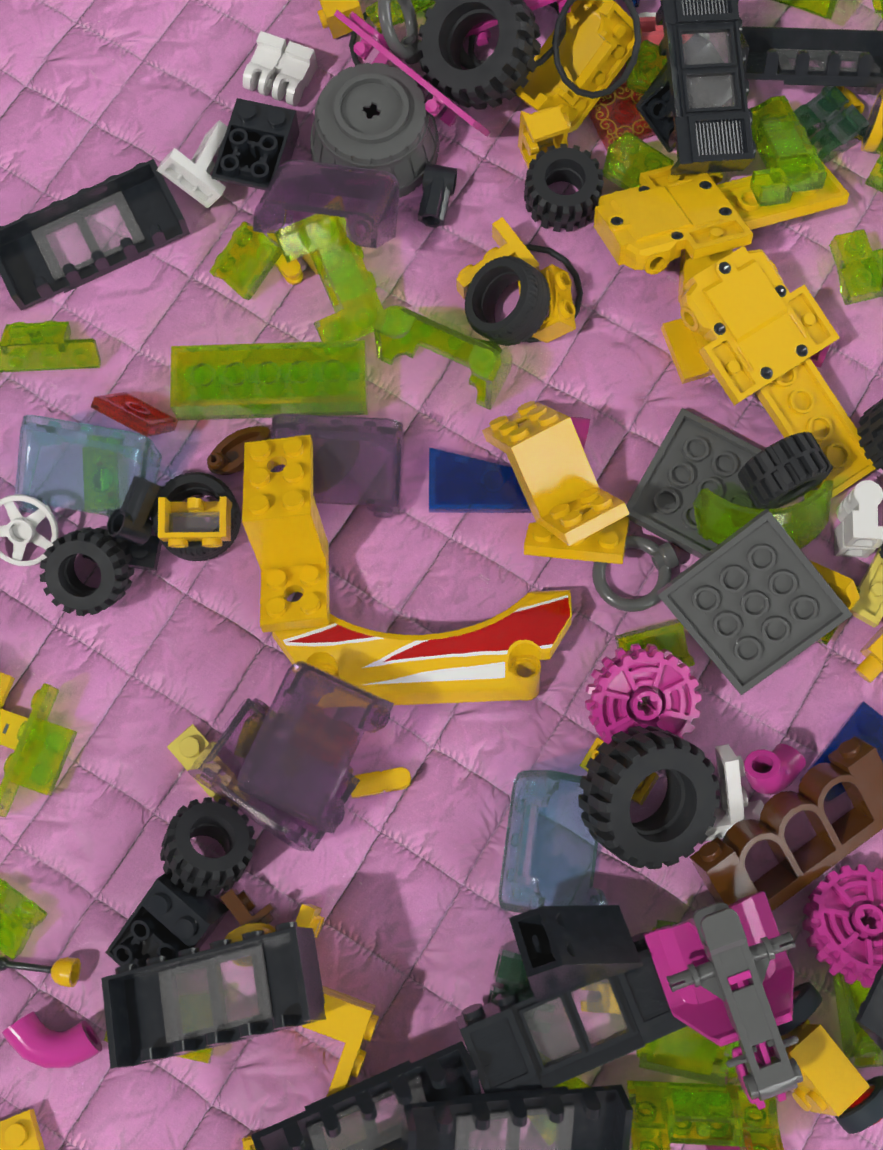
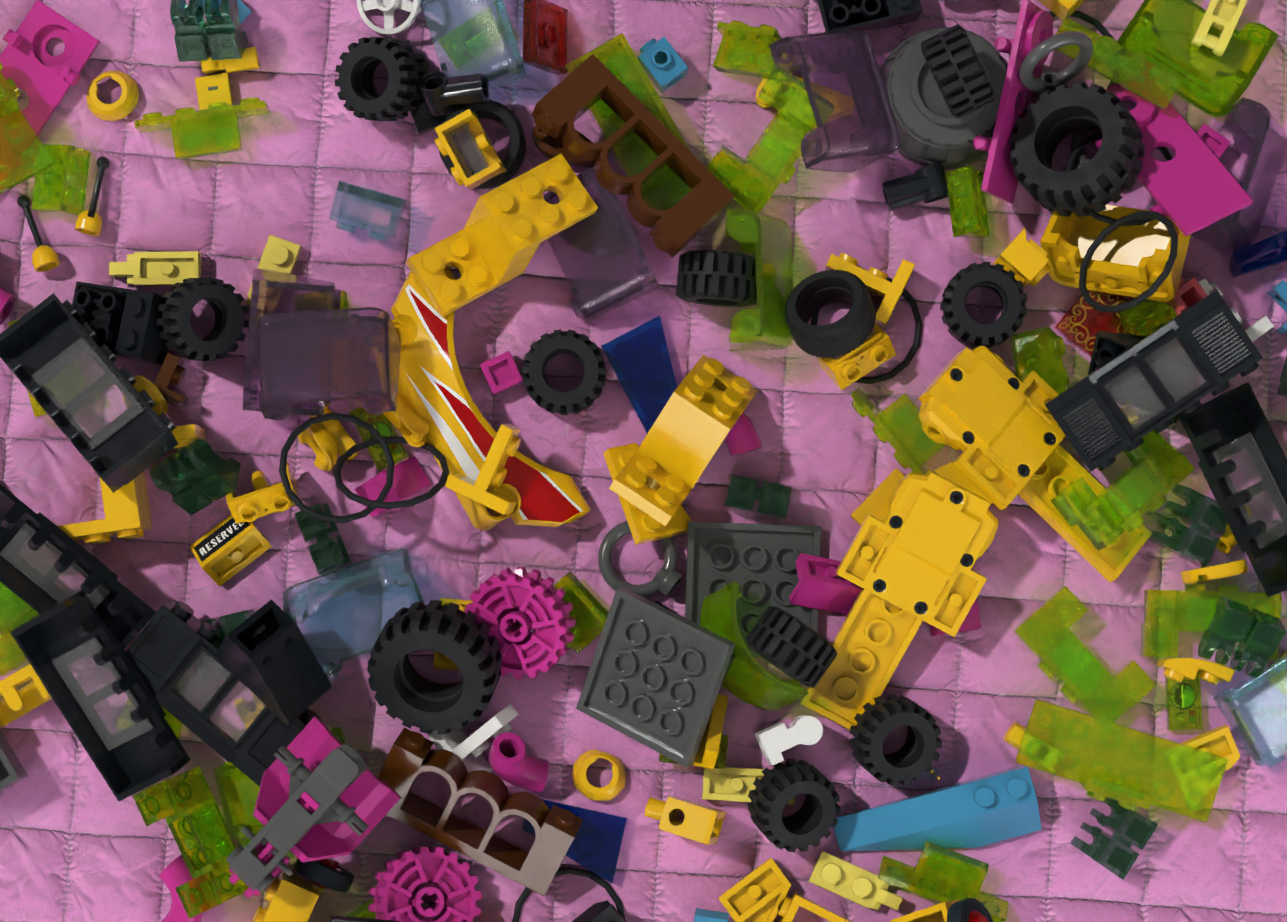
camera: 65 degrees right, 10 degrees up
none -> hinge [74,156,110,236]
none -> light yellow hinge [109,251,202,286]
none -> clear green legs [150,439,241,516]
none -> yellow panel [190,514,272,587]
none -> yellow window [223,461,299,524]
none -> black piece [279,413,395,523]
none -> clear green legs [294,503,352,575]
none -> yellow piece [298,423,338,471]
none -> clear light blue window [329,181,407,242]
none -> black piece [333,436,450,509]
none -> clear neon green tile [349,398,409,472]
none -> dark pink slope [355,456,431,519]
none -> yellow bar [378,391,429,447]
none -> yellow bracket [444,424,521,515]
none -> dark pink plate [479,351,523,395]
none -> black tyre [522,329,606,415]
none -> reddish brown fence [531,54,734,258]
none -> yellow piece [572,749,626,801]
none -> dark azure brick [638,37,688,93]
none -> black tyre [676,250,762,307]
none -> clear green legs [722,474,792,519]
none -> dark pink panel [789,553,862,615]
none -> clear neon green bracket [850,388,946,474]
none -> black tyre [921,24,995,119]
none -> clear neon green bracket [946,166,990,238]

